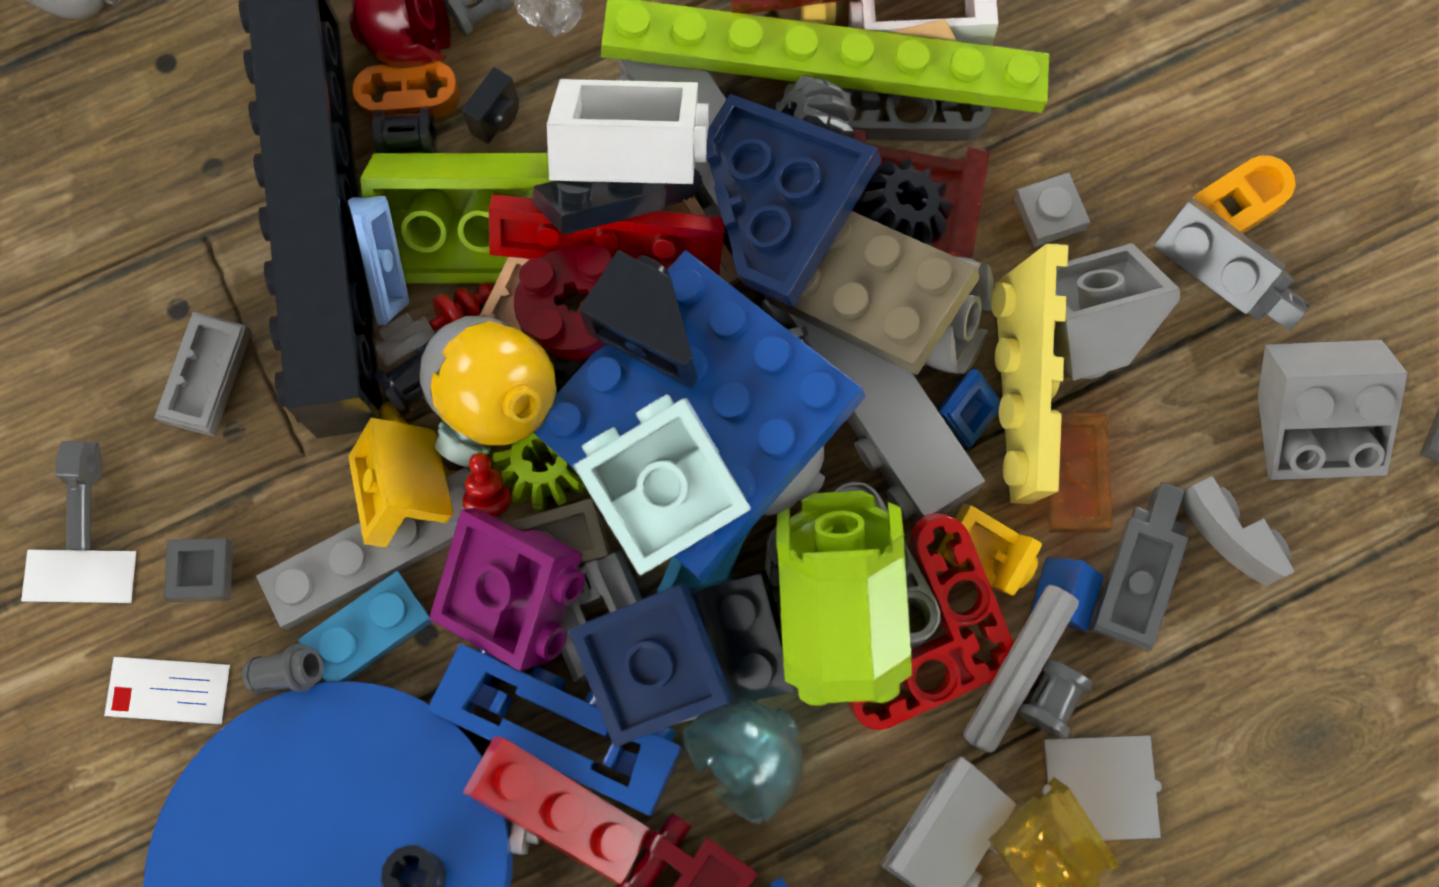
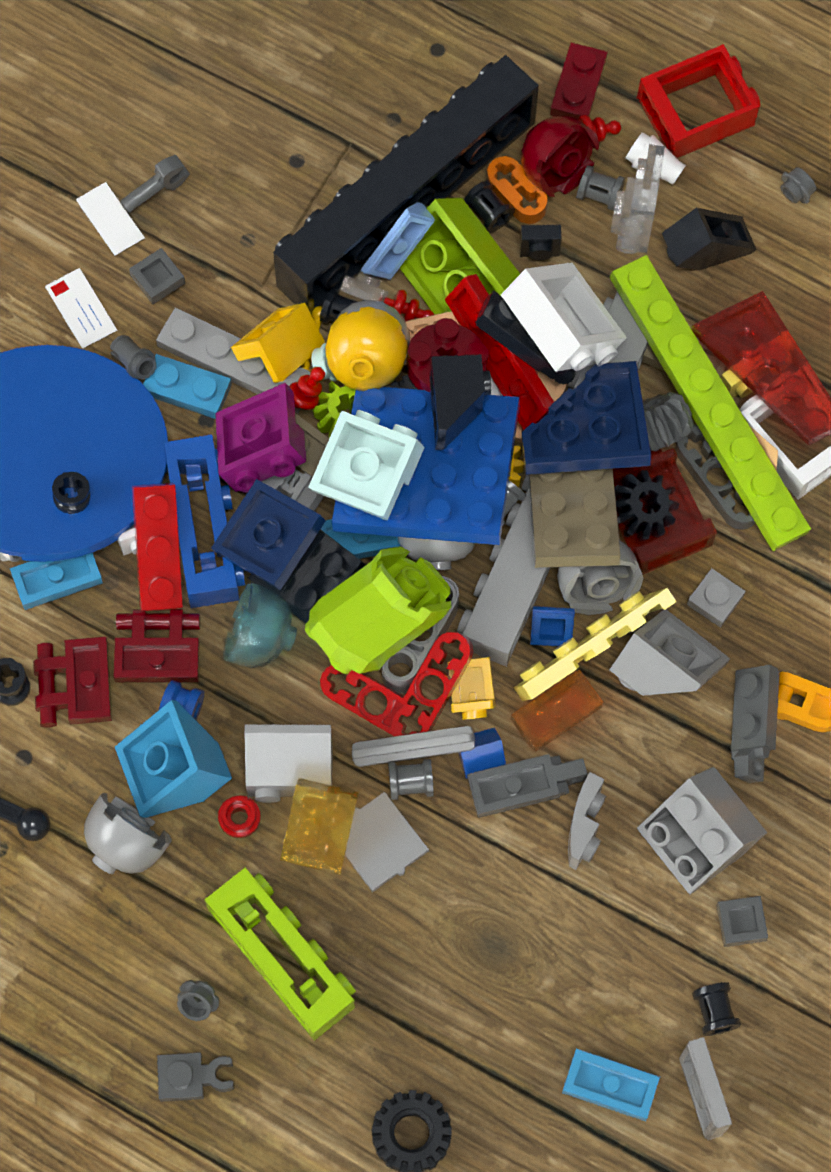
camera: 50 degrees right, 5 degrees down
light grey plate [154,312,252,437] -> none

